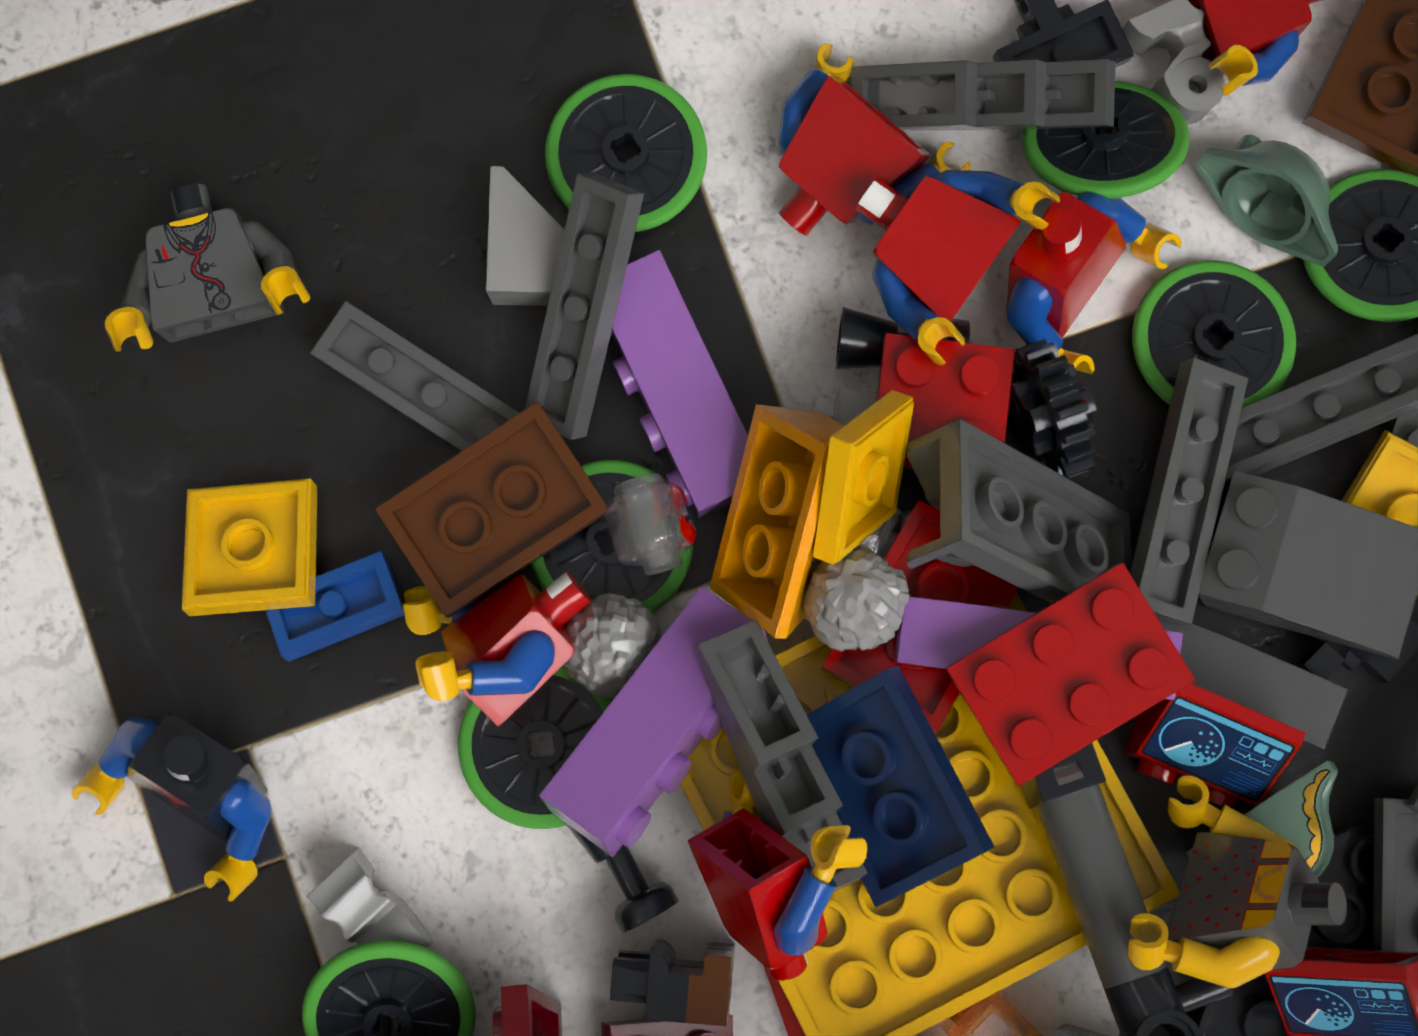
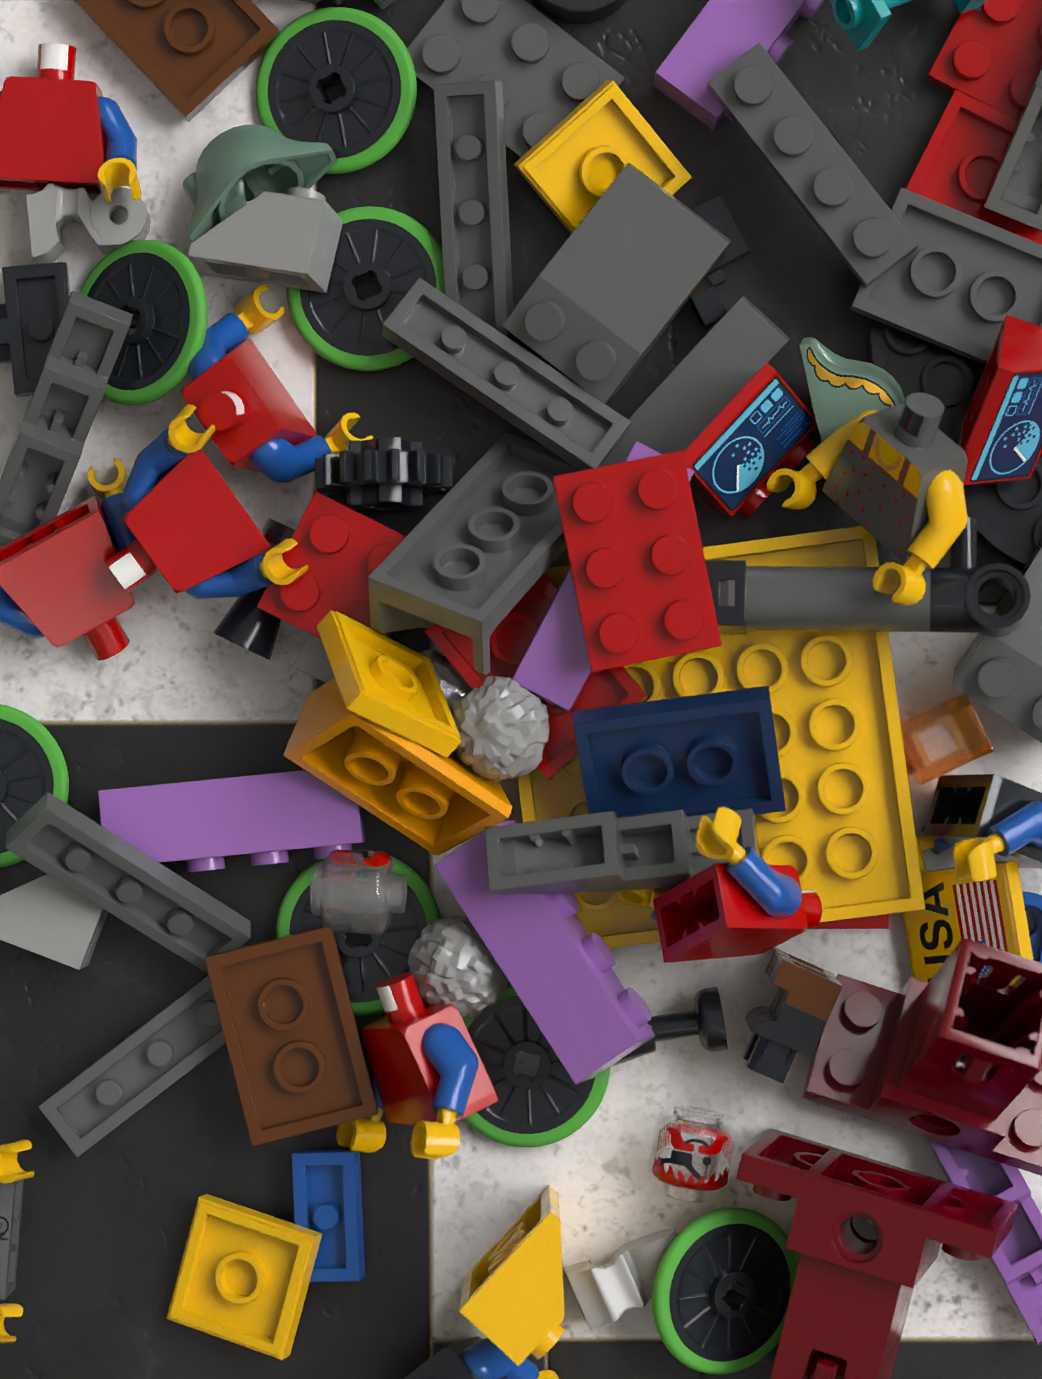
camera: 65 degrees left, 5 degrees up
none -> light grey slope [188,187,343,293]
none -> yellow slope [459,1185,565,1366]
none -> head [648,1105,737,1203]

